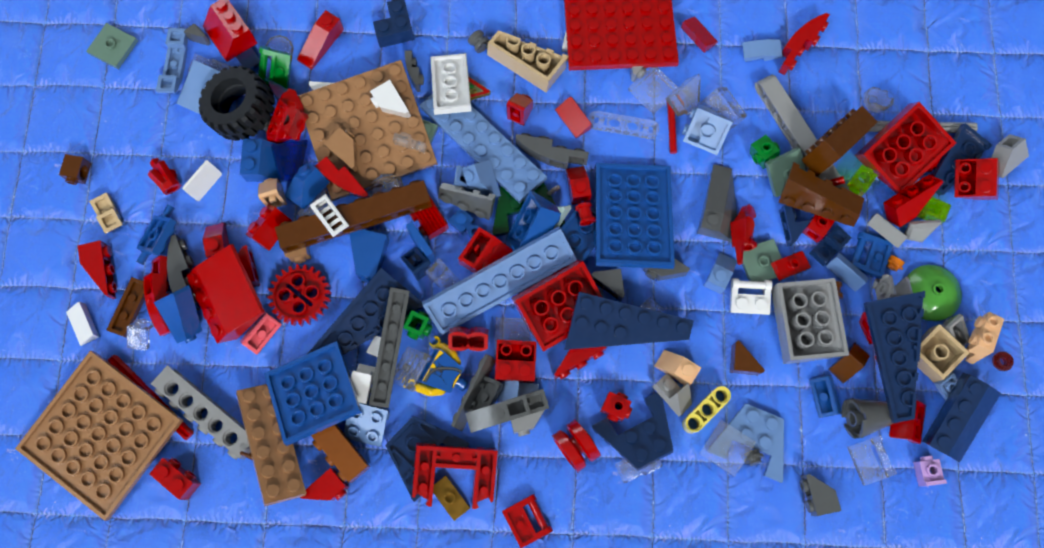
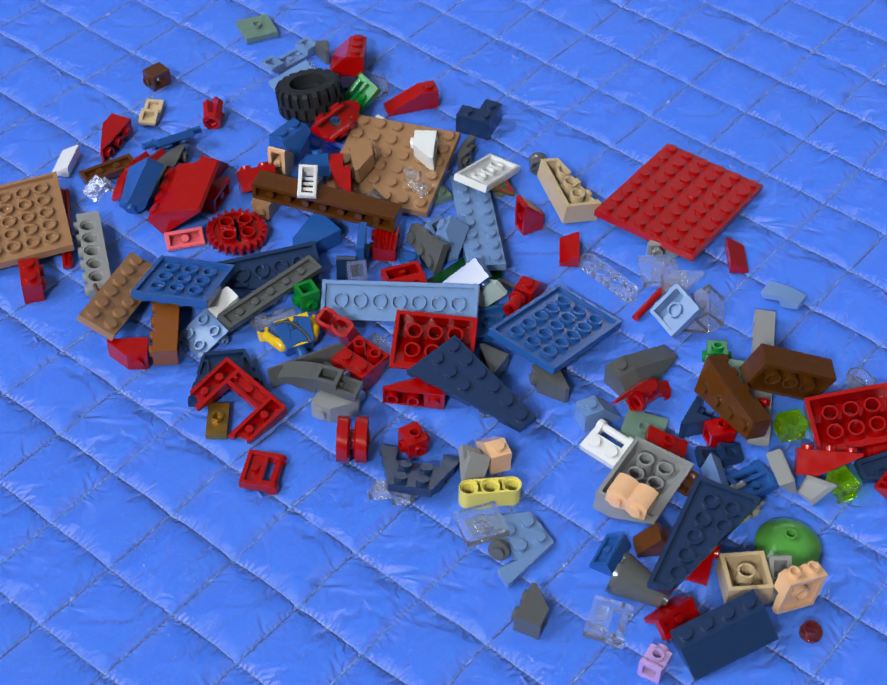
camera: 35 degrees right, 30 degrees down
white slope [182,160,222,201] -> none
dark grey slope [515,133,589,169] -> none
reddish brown slope [730,340,765,376] -> none
red slope [779,13,830,75] -> none
orange plate [887,255,905,272] -> none
none -> light nougat brick [605,473,659,520]

